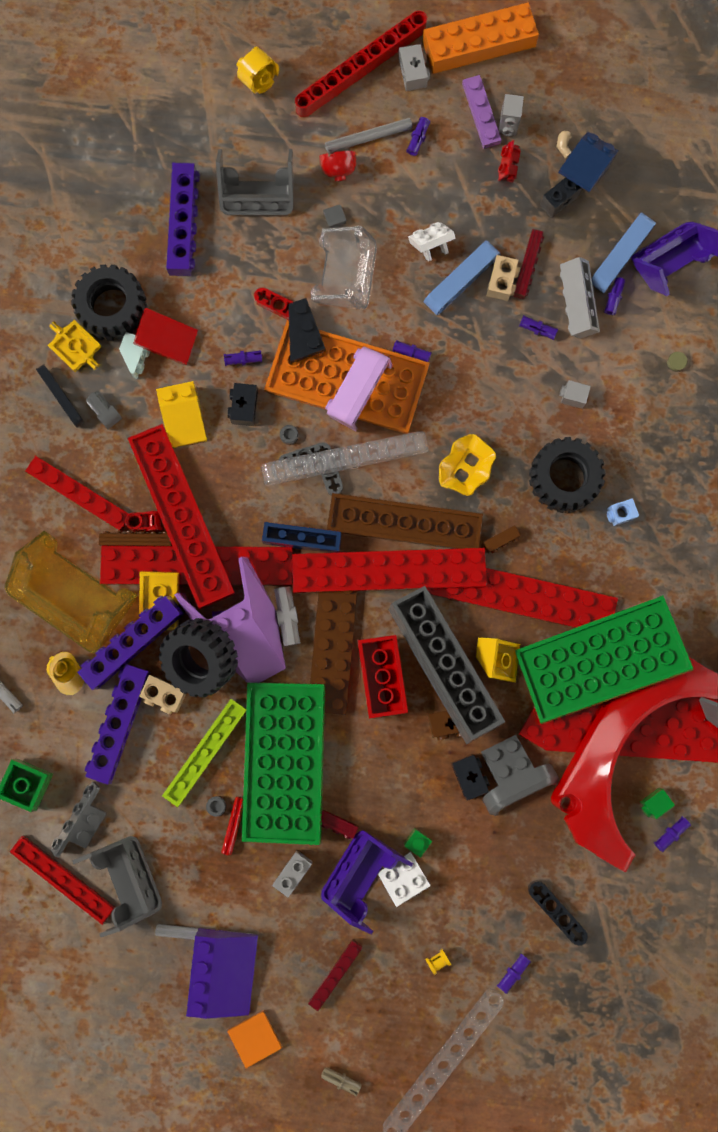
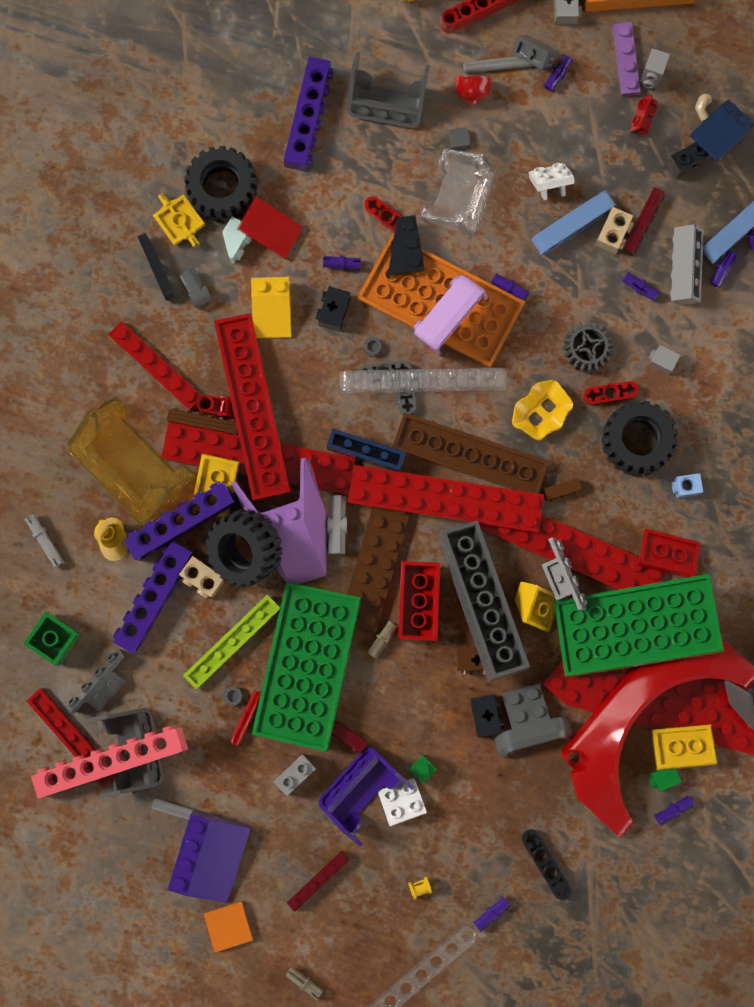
camera: 15 degrees right, 0 degrees up
none -> coral brick [31,725,188,799]
none -> dark tan axle [368,621,398,658]
none -> dark grey hinge [512,35,558,70]
none -> light grey bracket [542,537,587,611]
none -> dark grey gear [562,321,614,373]
none -> red beam [583,381,639,406]
none -> red tile [637,528,701,578]
none -> yellow tile [651,725,717,770]

